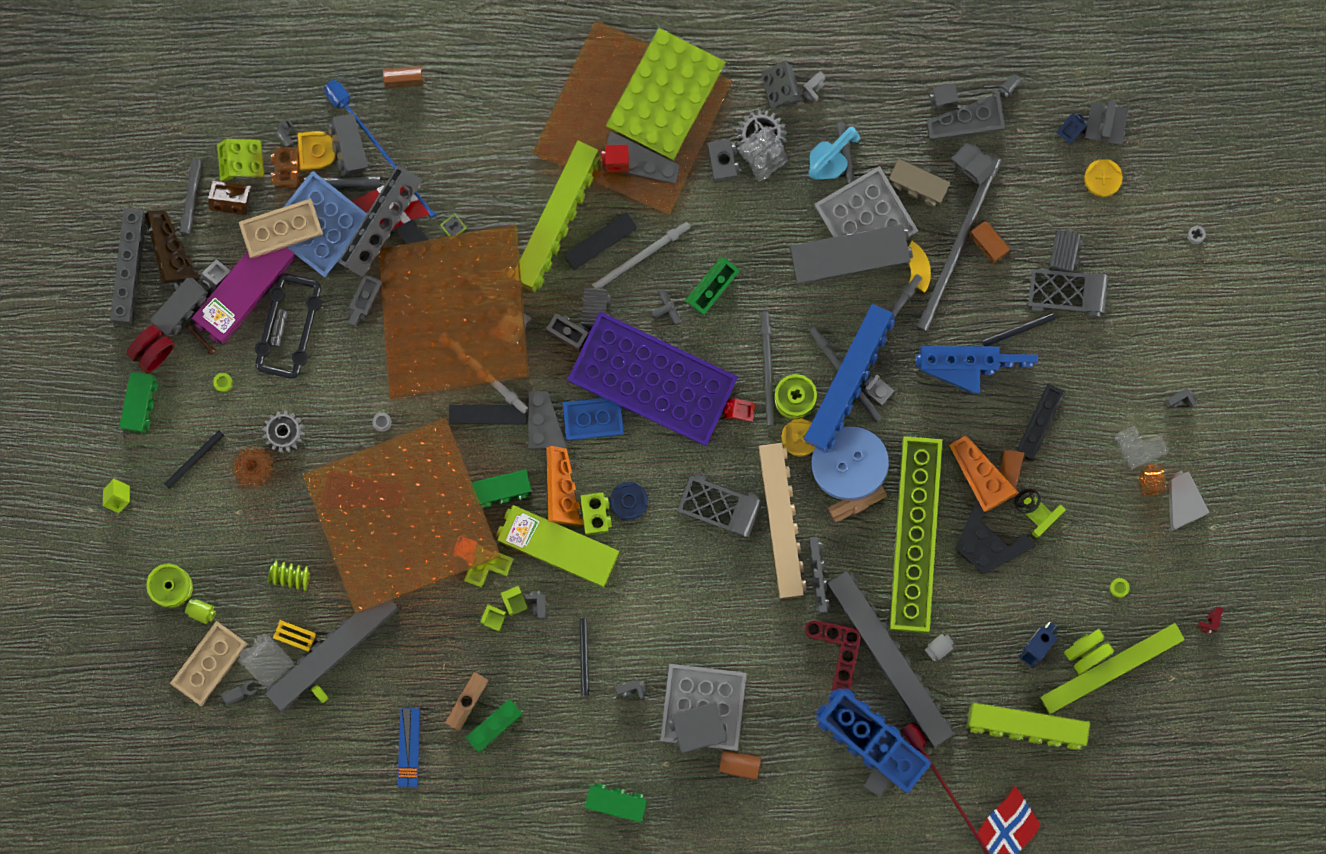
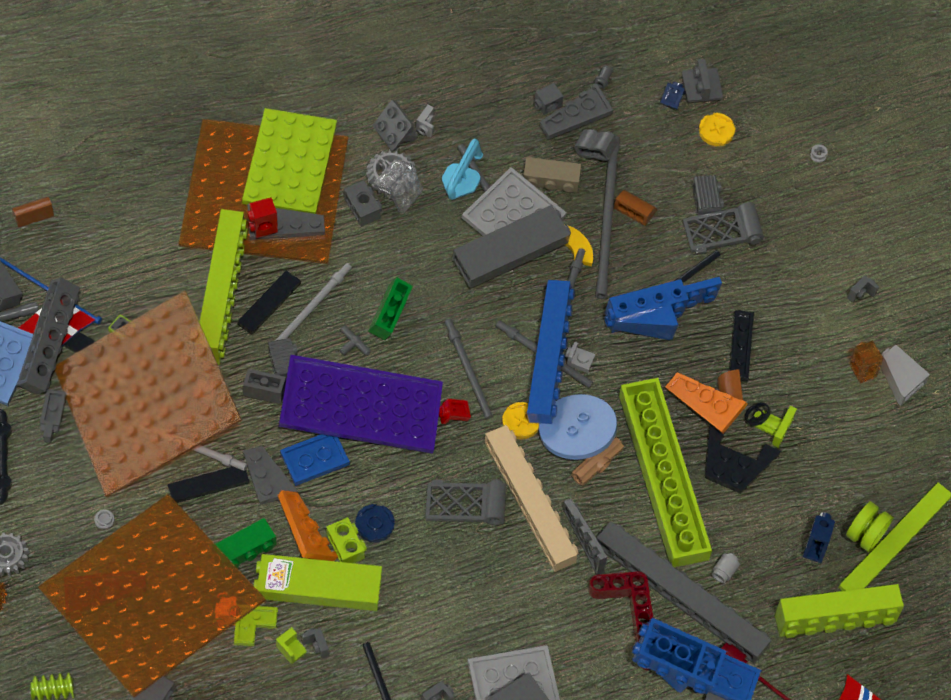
camera: 25 degrees left, 20 degrees down
lime panel [480,605,507,631] -> none
lime wheel [774,374,817,420] -> none
lime tile [1109,578,1130,598] -> none
clear brick [1115,426,1169,471] -> none

